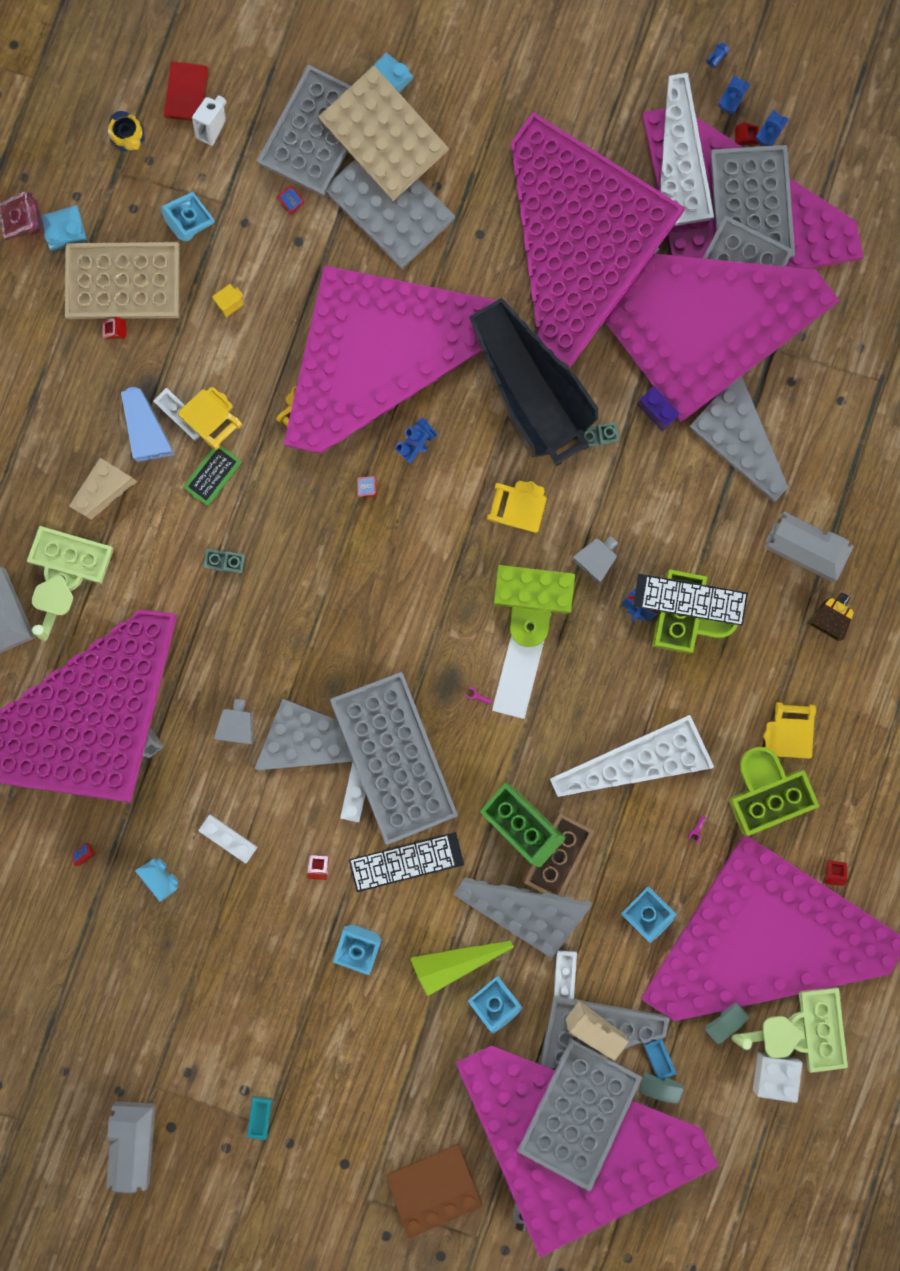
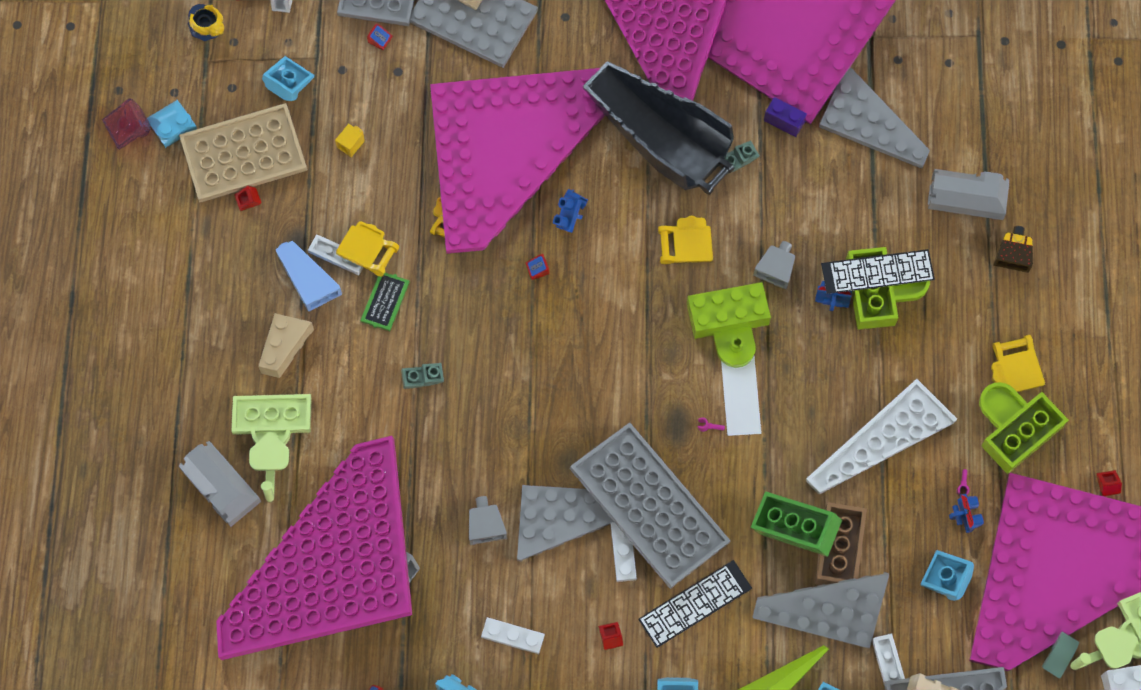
camera: 20 degrees left, 15 degrees down
none -> blue hips [949,494,984,533]

